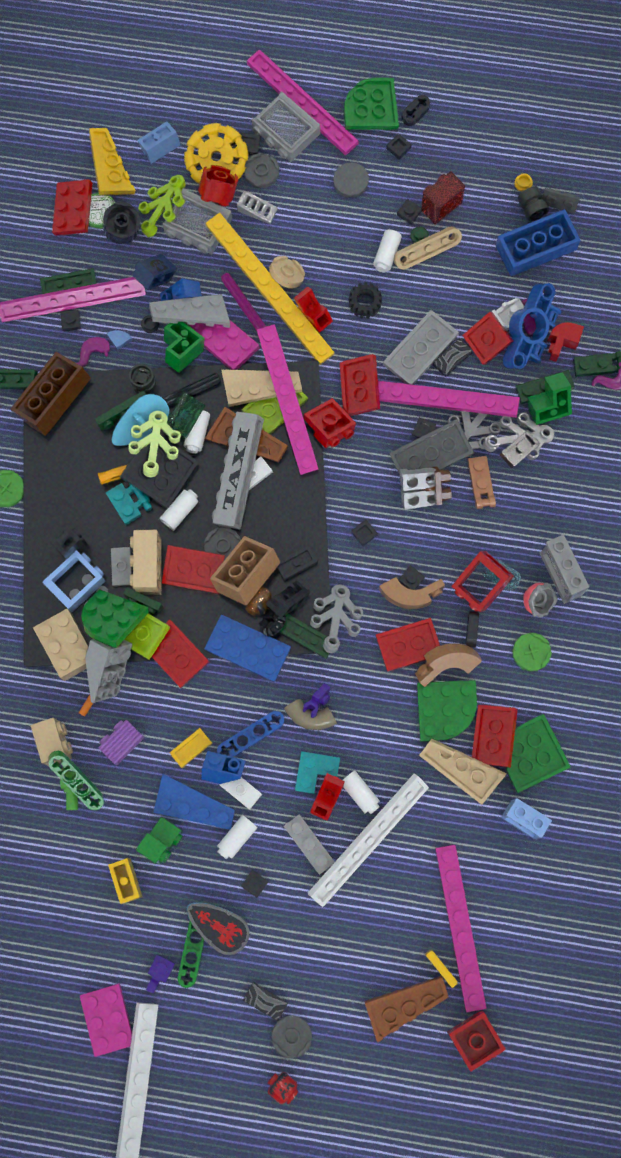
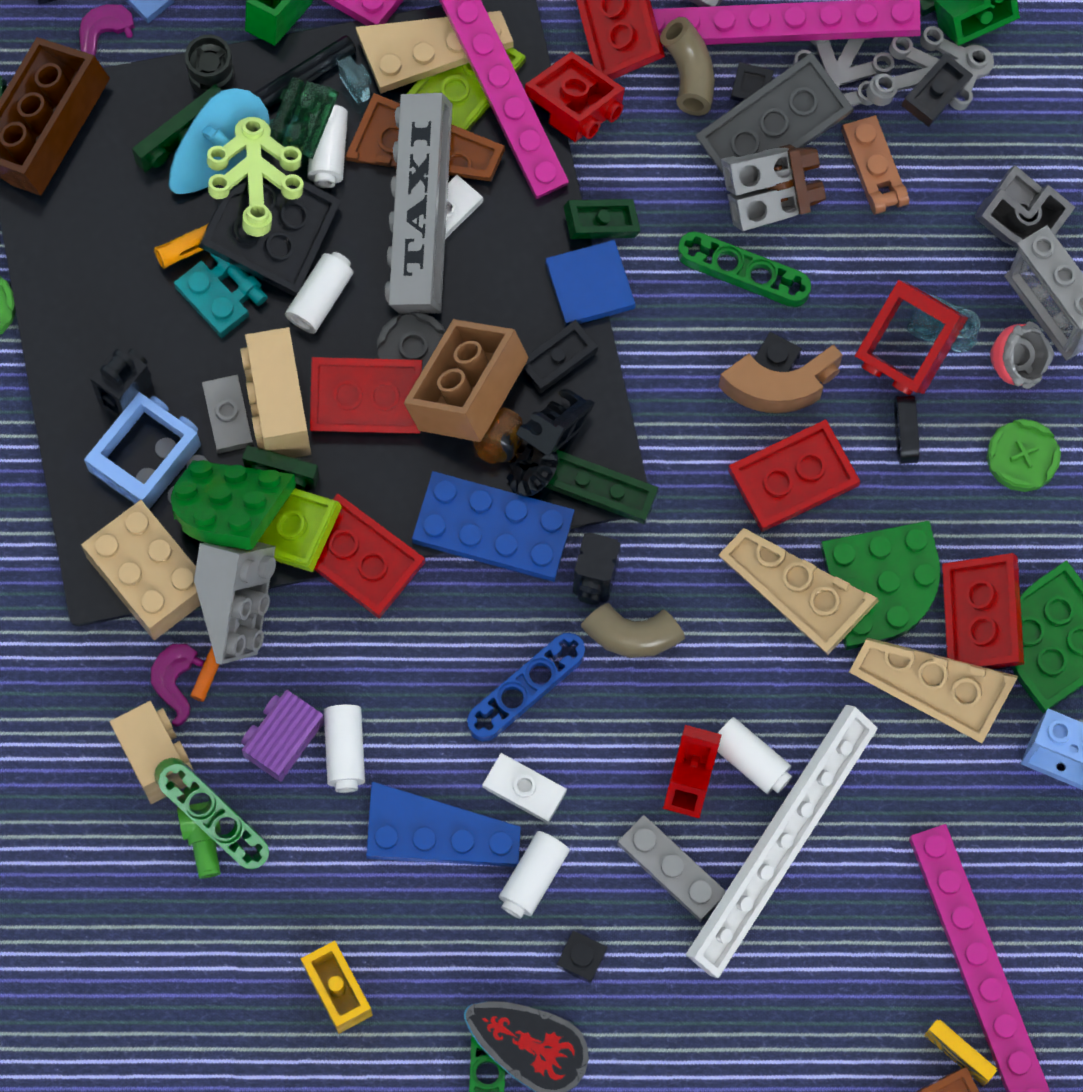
camera: 15 degrees left, 5 degrees down
green brick [136,817,183,864] -> none
yellow tile [169,728,213,768] -> none
blue slope [201,751,246,784] -> none
teal plate [295,751,340,794] -> none
dark purple plate [303,683,331,718] -> none
light grey plant [310,585,363,653] -> none
black plate [351,519,378,547] -> none
medium nougat arch [415,643,482,687] -> none
none -> magenta piece [151,644,204,727]
none -> white brick [324,704,365,793]
none -> clear light blue plate [338,55,372,105]
none -> blue tile [545,240,636,327]
none -> dark green plate [563,199,641,239]
none -> black brick [573,532,621,605]
none -> dark tan cylinder [660,17,715,116]
none -> green beam [678,231,811,307]
none -> tan wing [719,528,879,655]
none -> flat silver brick [975,165,1075,248]

